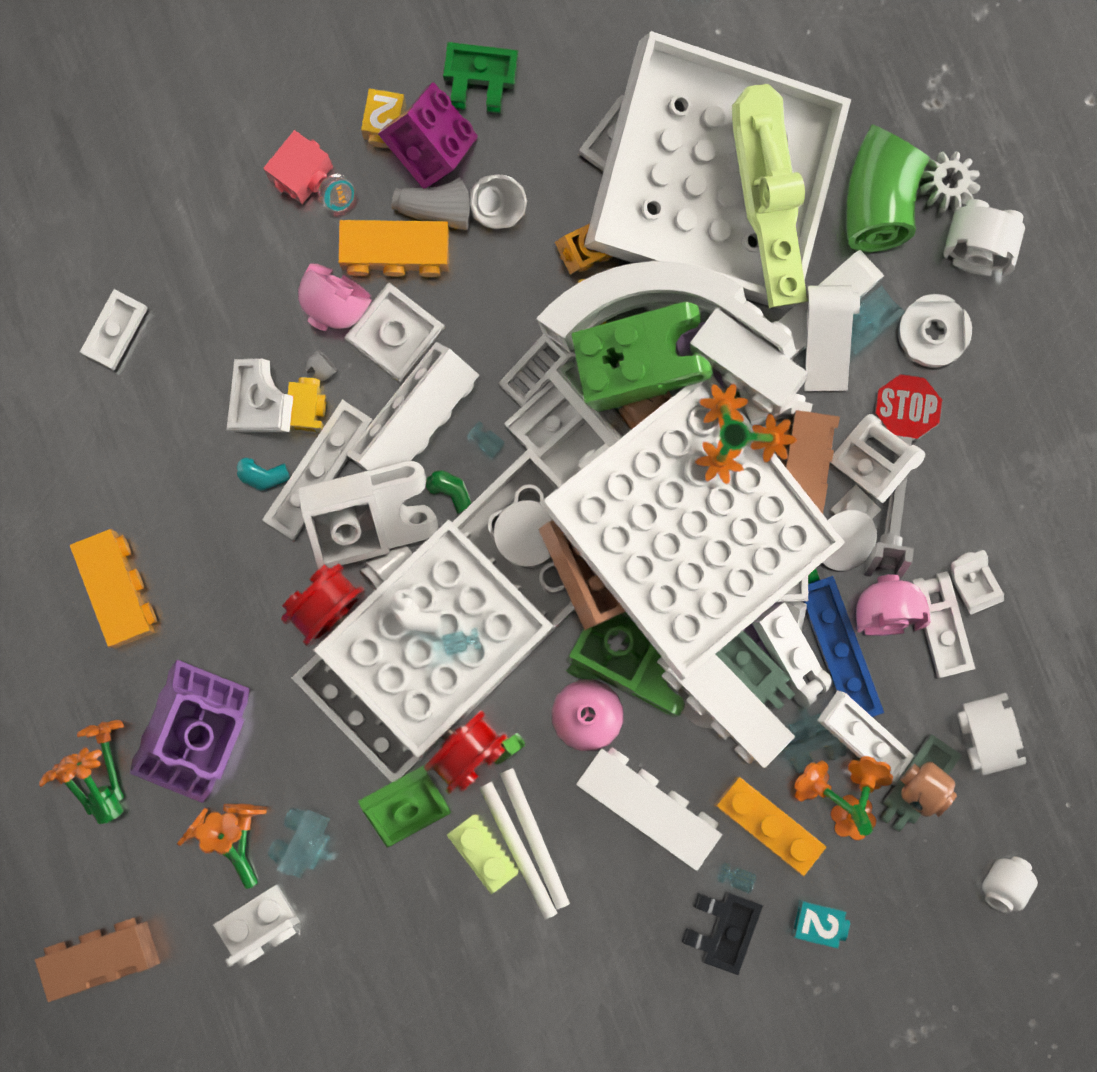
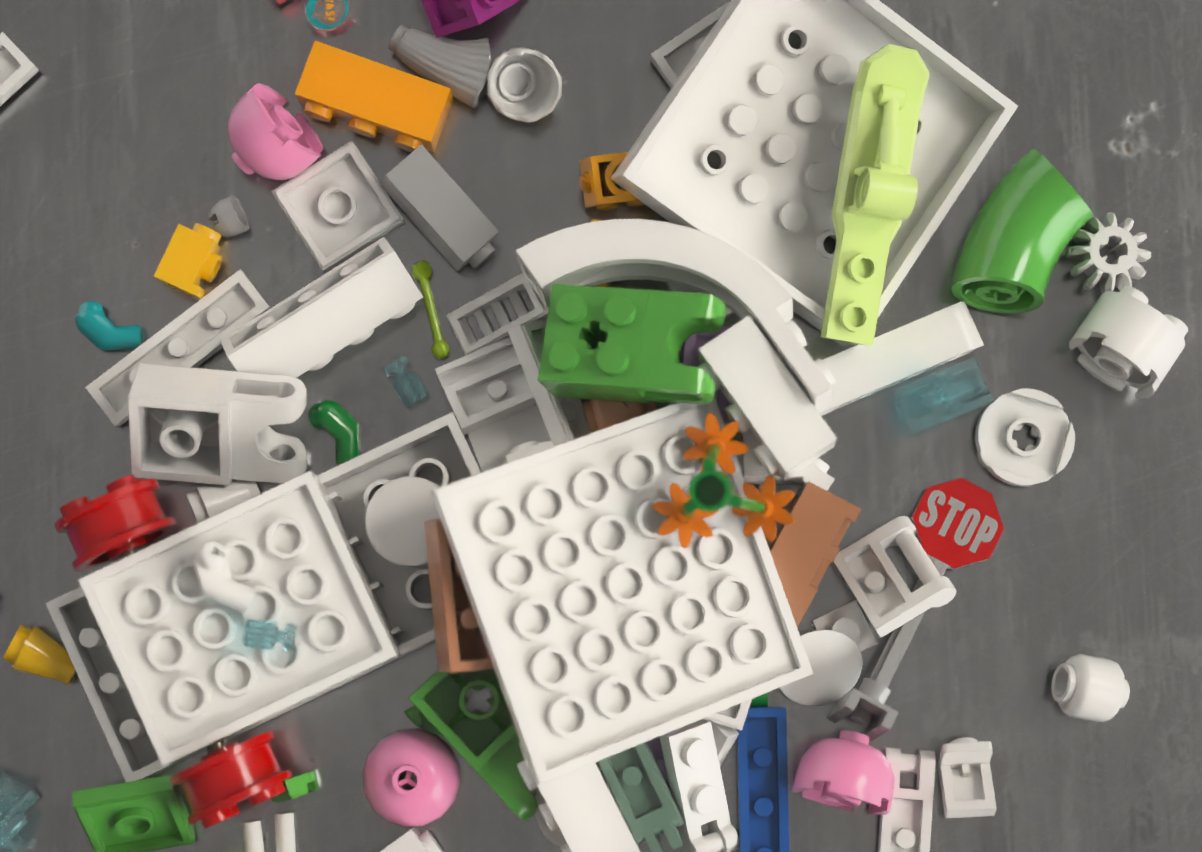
camera: 15 degrees right, 0 degrees up
white tile [227,359,293,432] -> none
white door [804,285,860,391] -> none
none -> yellow cone [3,624,76,685]
none -> light grey brick [381,144,499,272]
none -> lime hinge [411,260,450,359]
none -> white head [1051,654,1130,722]

